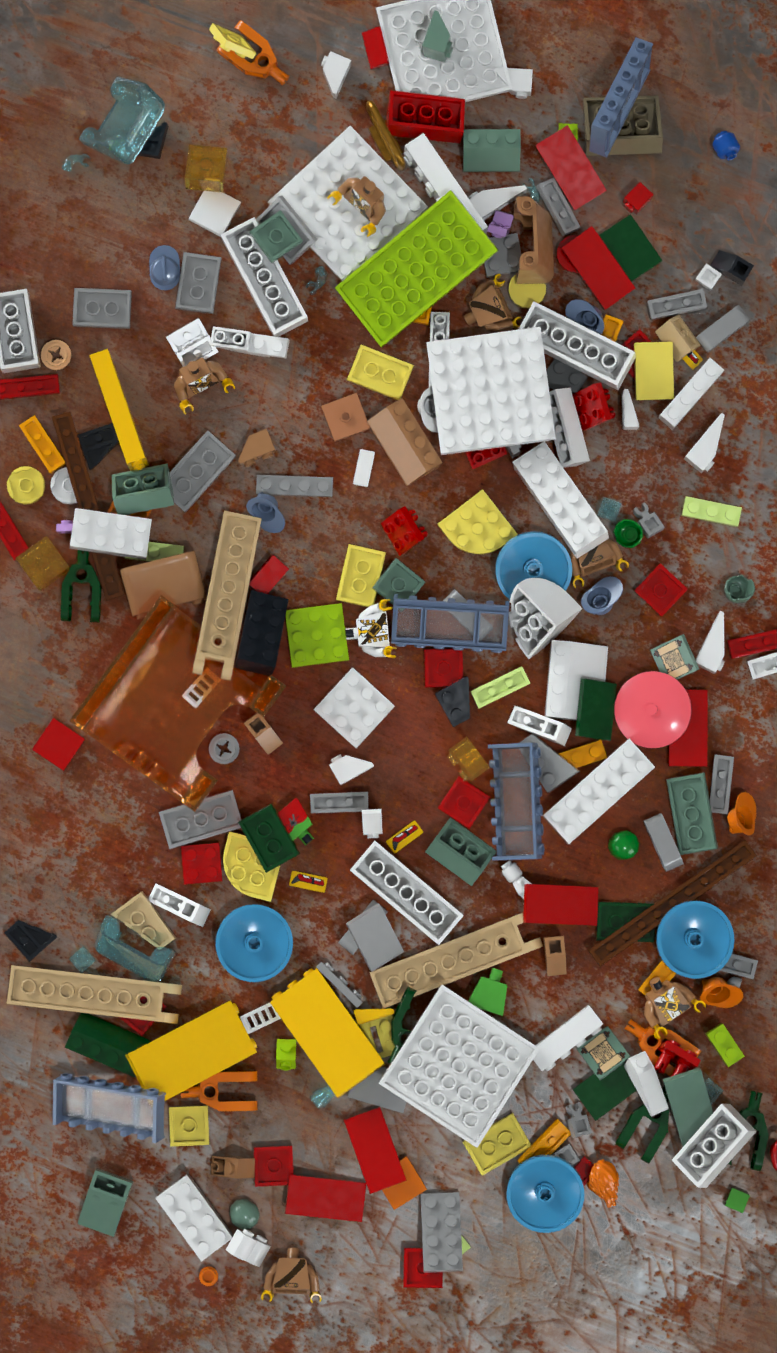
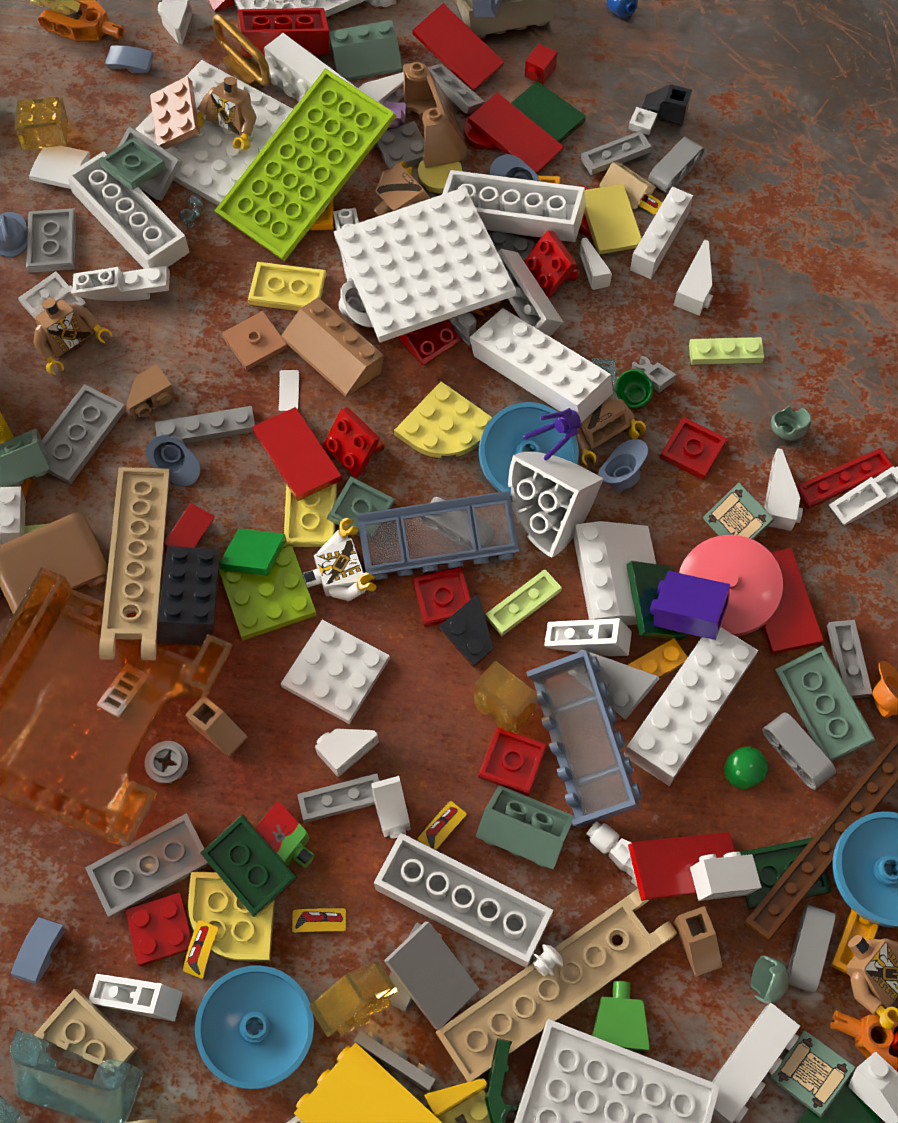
camera: 10 degrees left, 20 degrees down
none -> sand blue slope [11,917,65,985]
none -> sand blue slope [105,46,155,74]
none -> plate [150,76,200,150]
none -> yellow sticker [183,920,218,979]
none -> green tile [219,528,287,576]
none -> red tile [252,407,342,501]
none -> clear yellow brick [309,962,398,1037]
none -> dark purple plant [523,408,581,461]
none -> white wheel [532,944,563,976]
none -> dark purple brick [650,571,730,640]
none -> white brick [690,852,761,901]
none -> sand green hair [751,955,789,1004]
none -> light grey beam [788,904,835,993]

